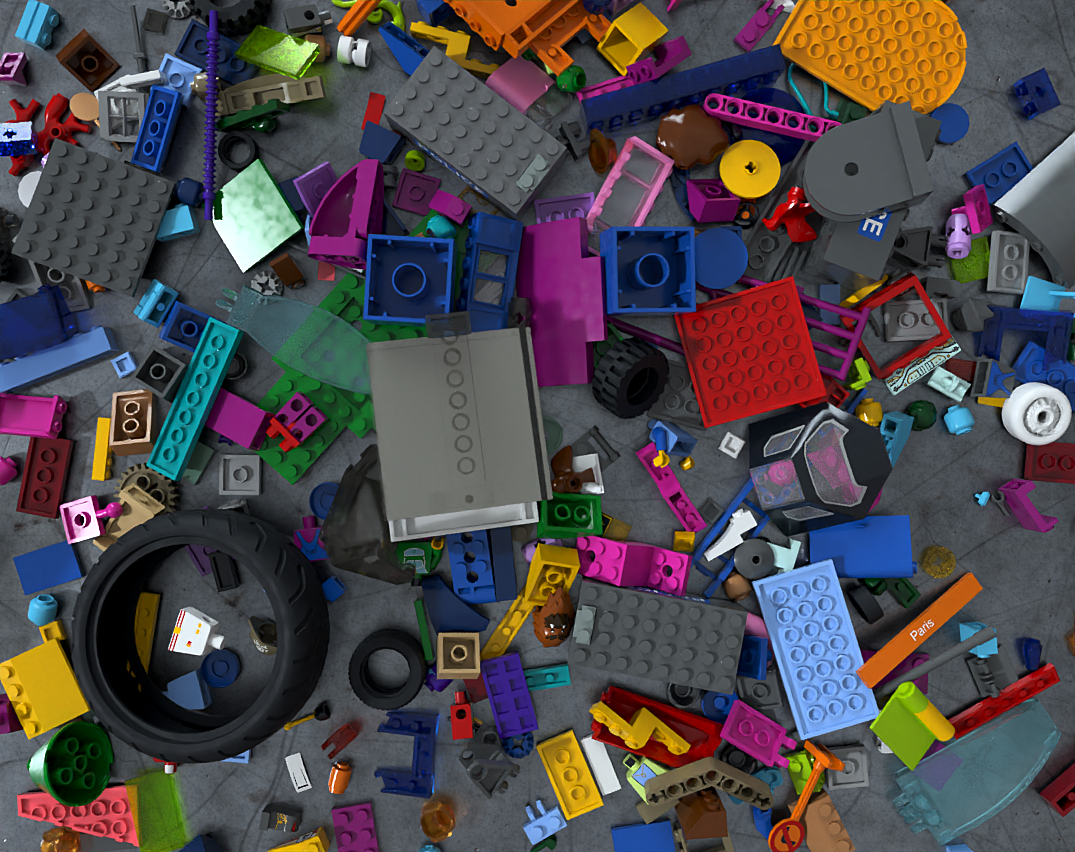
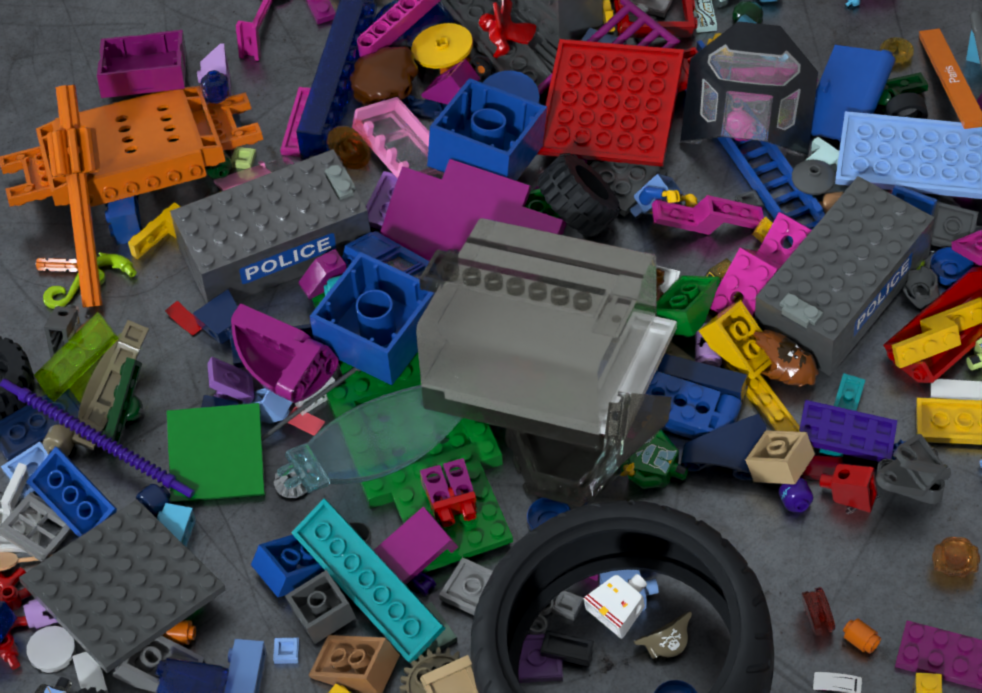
camera: 60 degrees left, 35 degrees down
medium azure brick [133,278,179,328] -> none
black tyre [218,131,259,172] -> none
reddish brown slope [269,252,308,289] -> none
black hinge [284,703,331,730] -> none
white wheel [337,35,371,67] -> none
black tyre [348,629,428,711] -> none
clear blue wedge [374,712,439,799] -> none
blue slope [378,21,430,76] -> none
magenta tile [391,168,442,217] -> none
lime tile [405,150,425,171] -> none
green tile [414,597,435,661] -> none
green head [556,65,587,93] -> none
yellow slope [596,2,669,77] -> none
magenta panel [626,35,692,85] -> none
white slope [702,508,757,561] -> none
white tile [718,431,746,459] -> none
lime bracket [841,357,872,391] -> none

